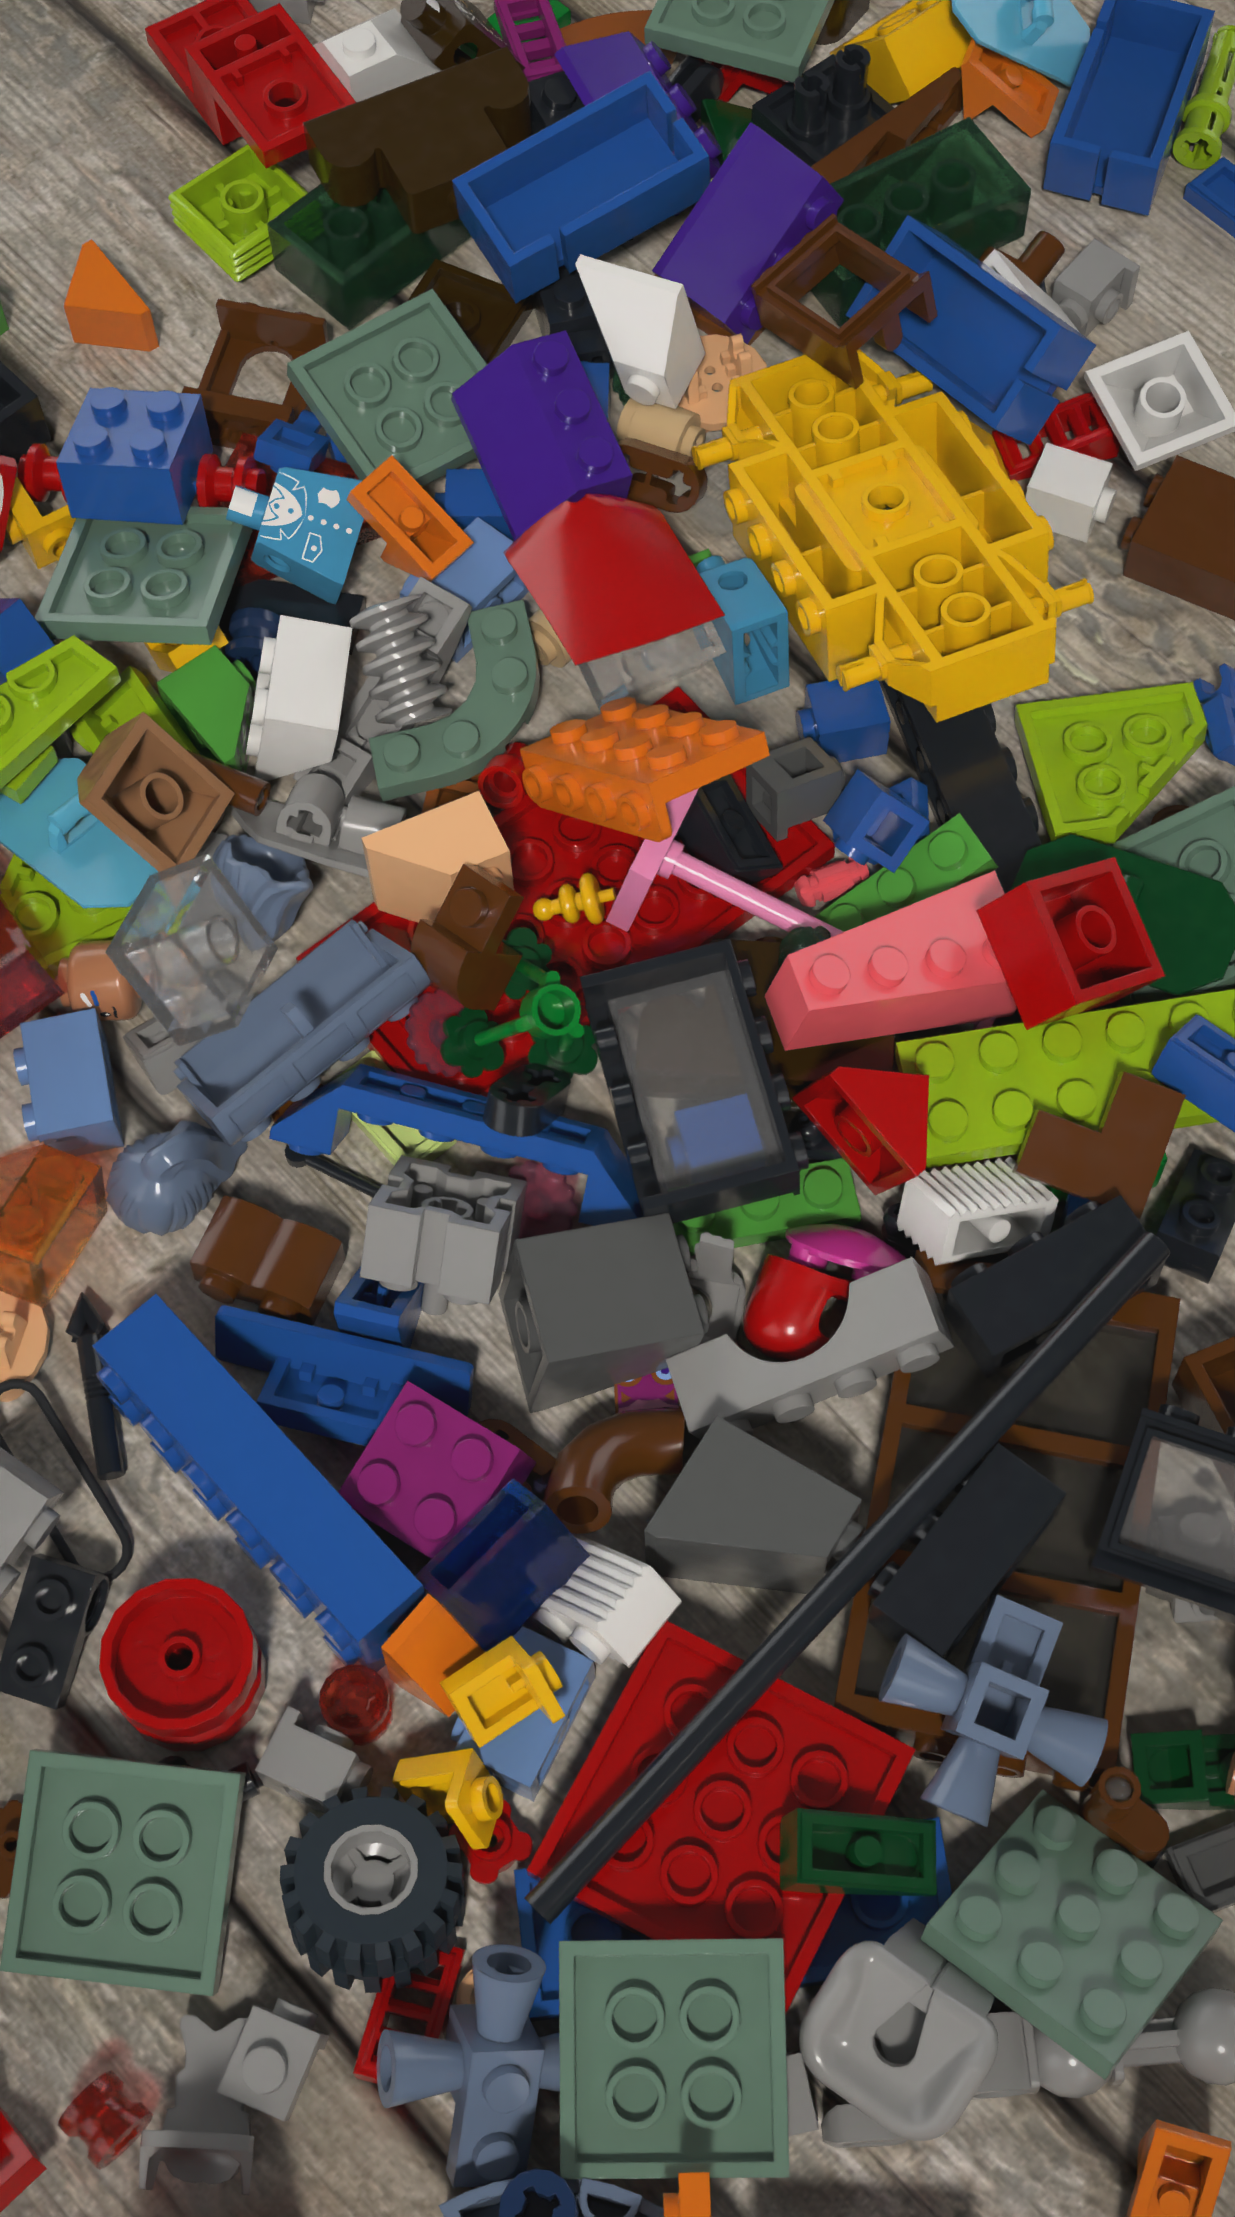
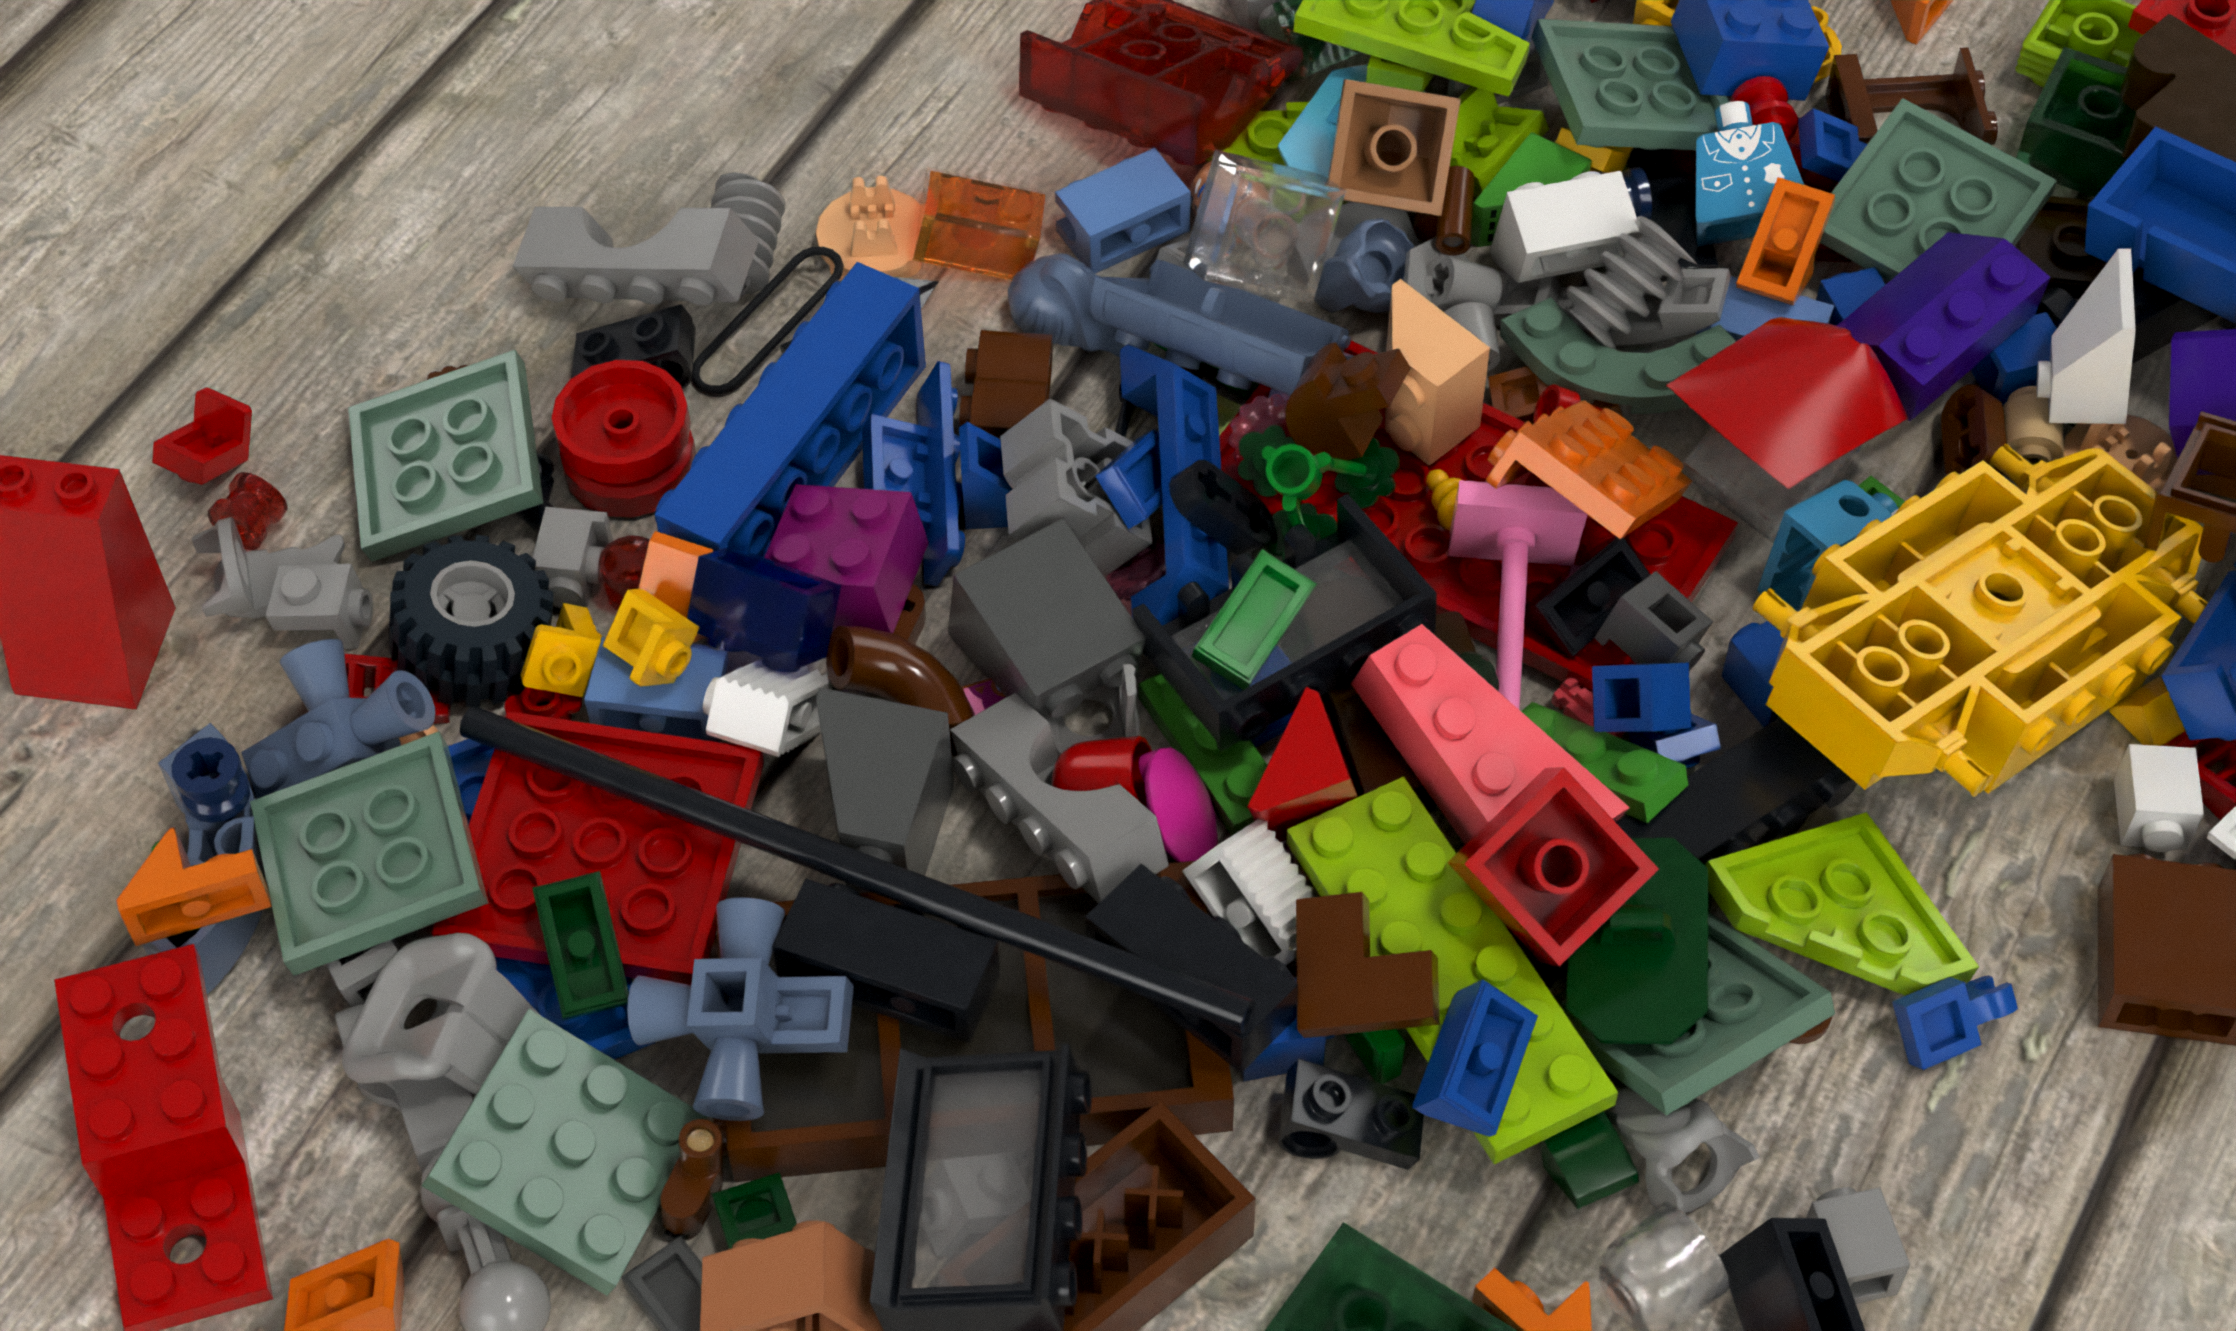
camera: 70 degrees right, 10 degrees down
none -> blue tile [1095,429,1162,529]
none -> green tile [1191,549,1316,690]

